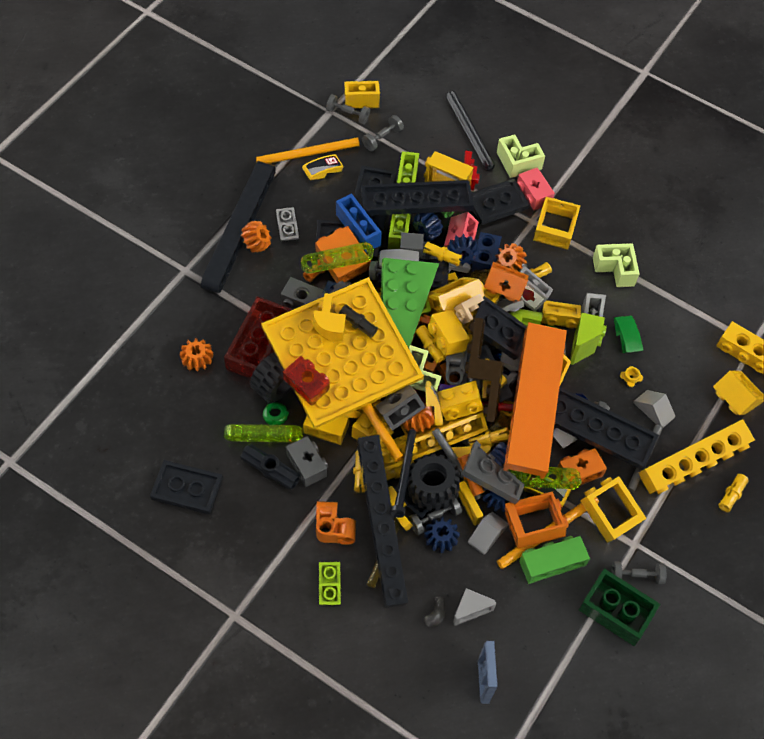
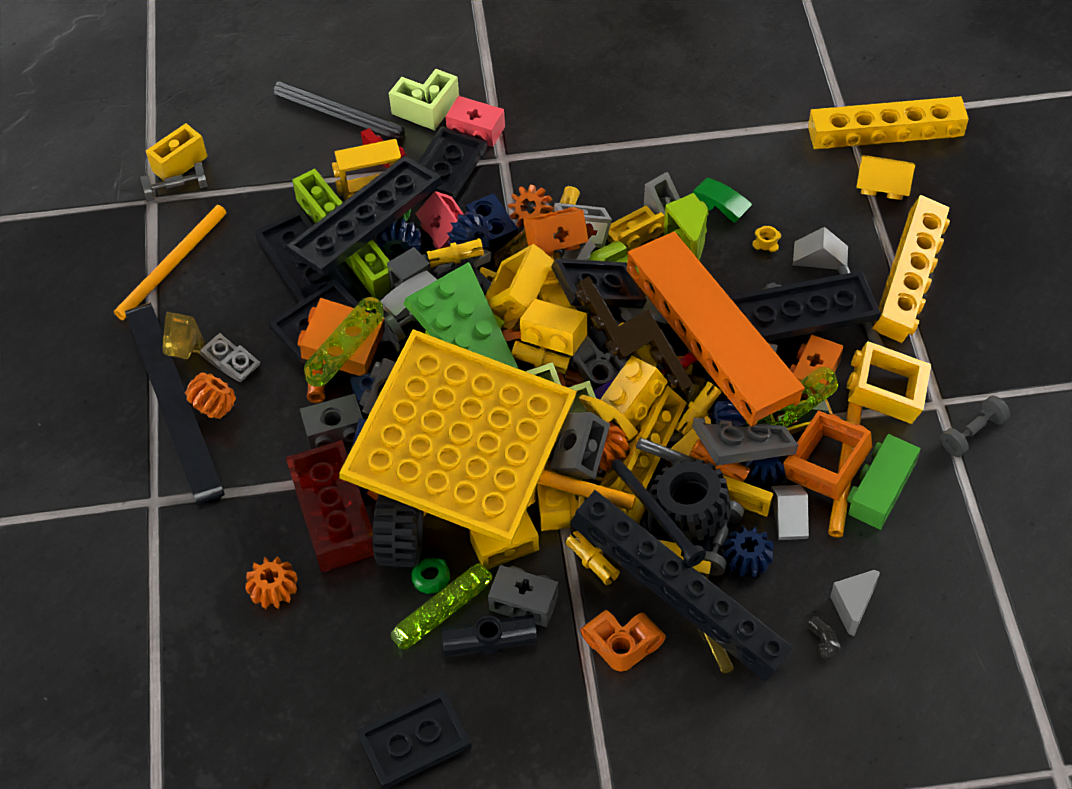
camera: 35 degrees left, 5 degrees down
clear red brick [283,356,330,406] -> none
slope [302,154,344,180] -> none
yellow brick [313,293,346,341] -> none
lime slope [319,562,341,605] -> none
blue brick [336,194,381,253] -> none
pearl dark grey pin [339,304,378,338] -> none
dark grey wheel [362,115,404,151] -> none
tan bracket [454,294,484,324] -> none
sand blue tile [478,641,497,704] -> none
yellow window [533,197,580,250] -> none
dark green brick [579,568,661,646] -> none
yellowish green brick [593,243,639,287] -> none
yellow pin [718,474,749,512] -> none
none -> clear yellow slope [163,312,206,359]

